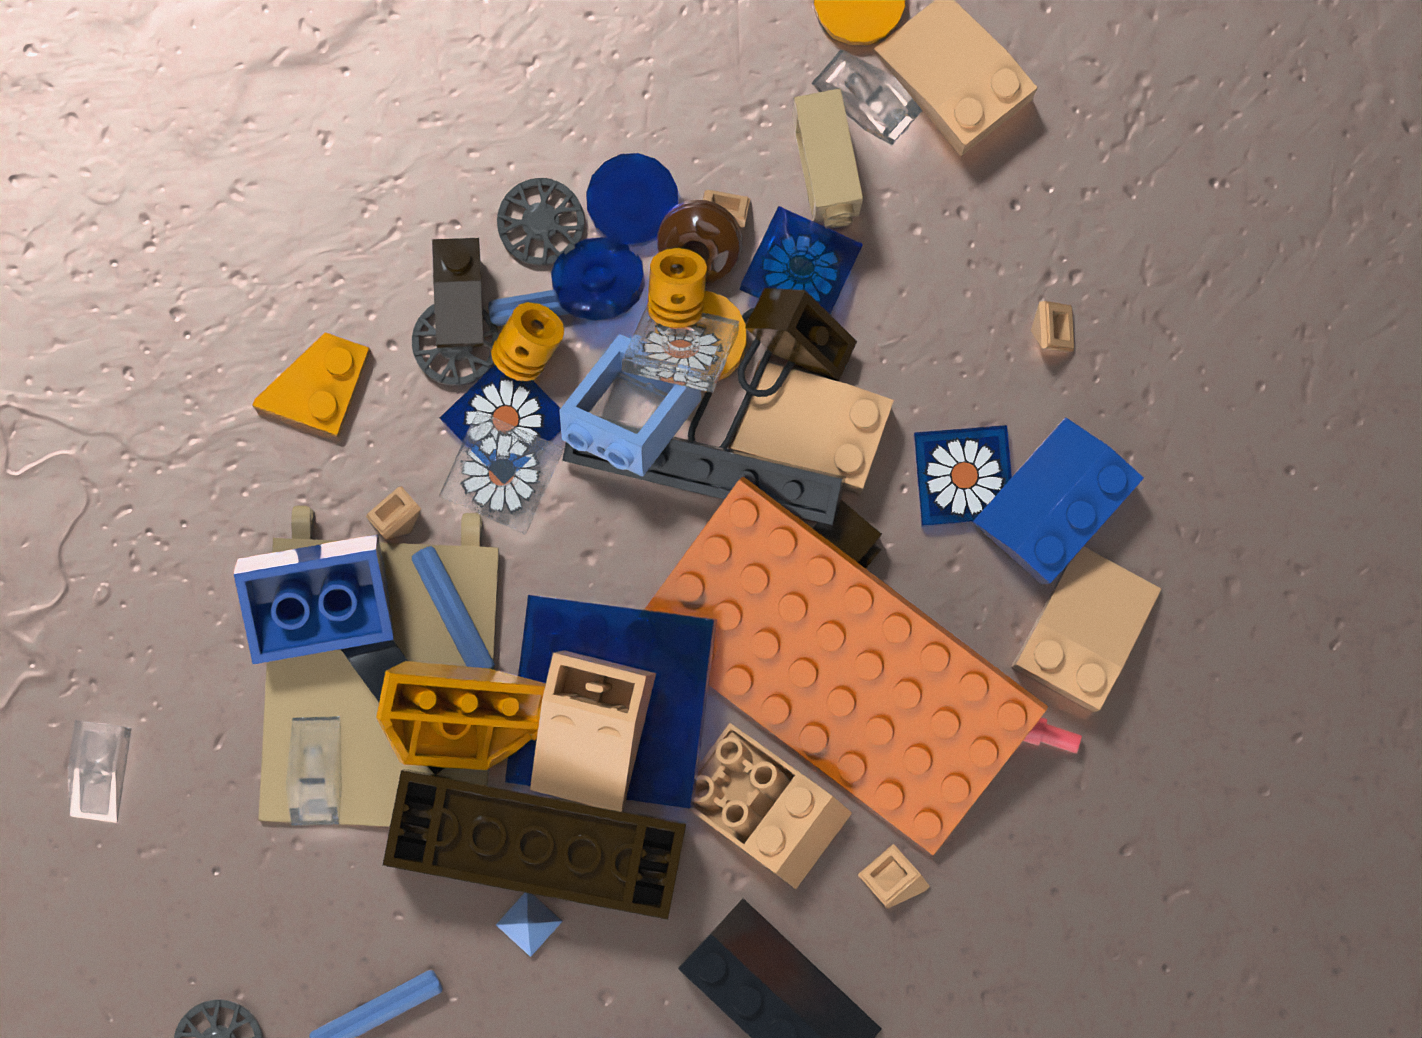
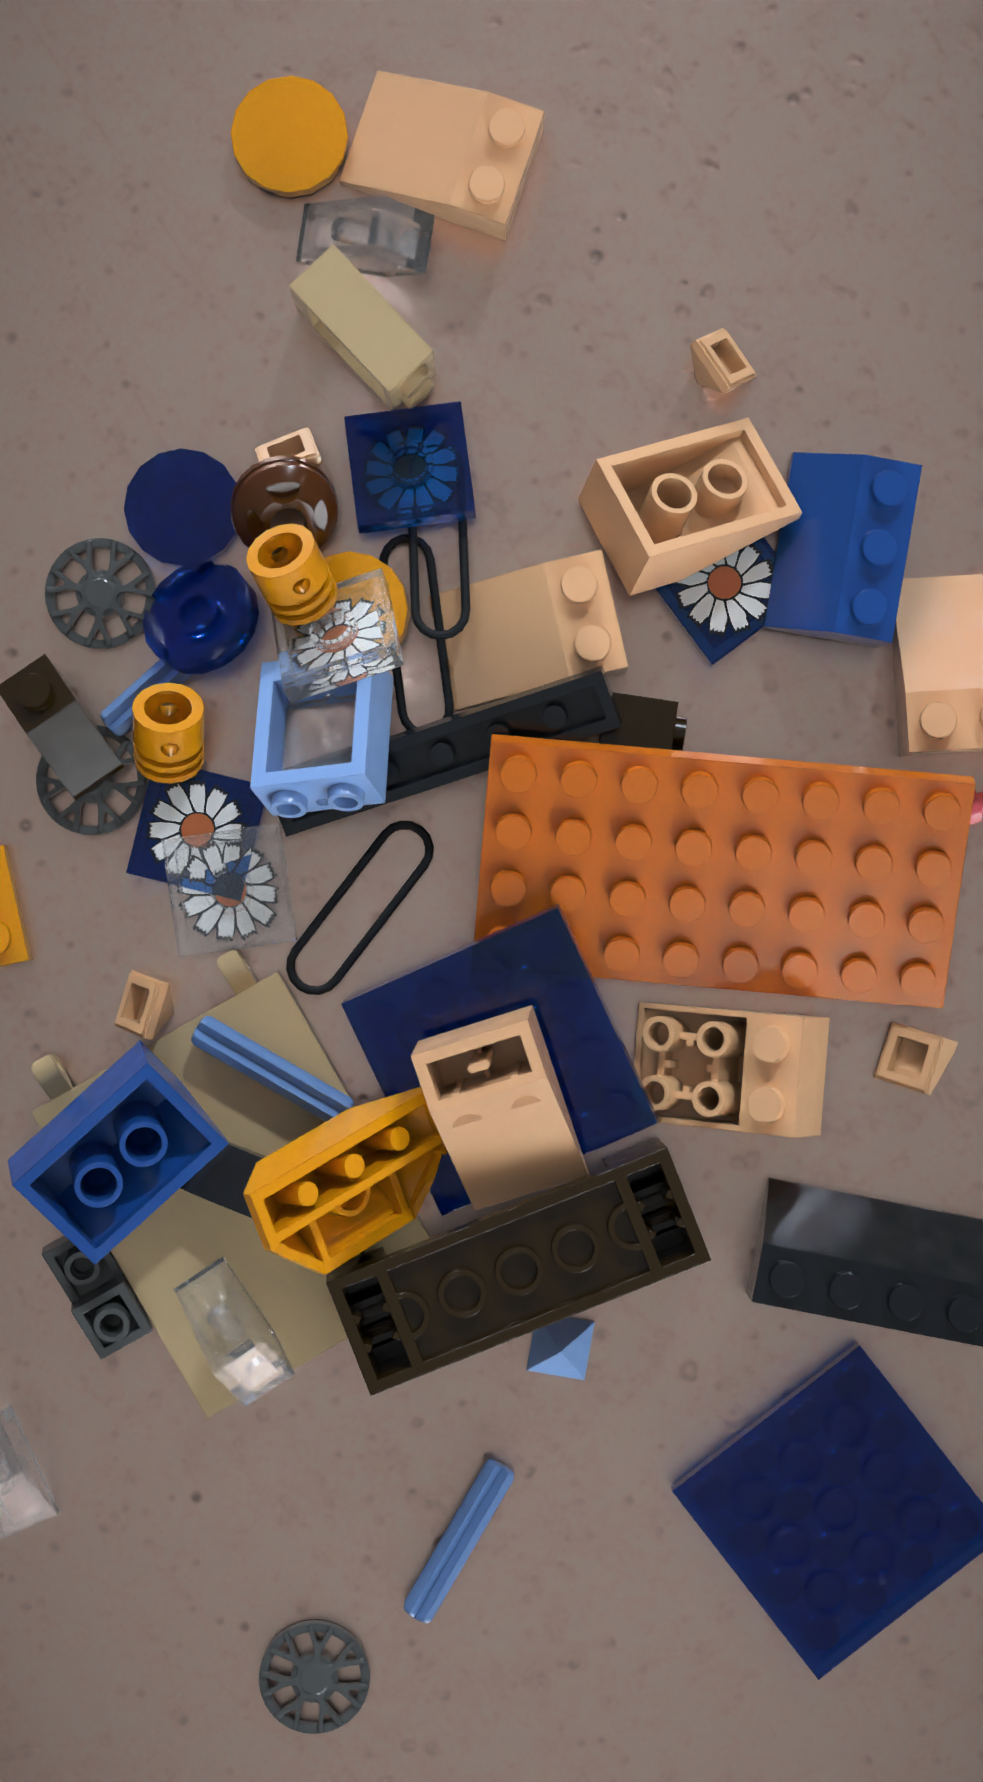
camera: 30 degrees left, 5 degrees up
dark brown slope [745,288,857,381] -> none
none -> dark grey slope [42,1236,153,1360]
none -> black piece [286,821,434,995]
none -> light nougat slope [578,417,802,596]

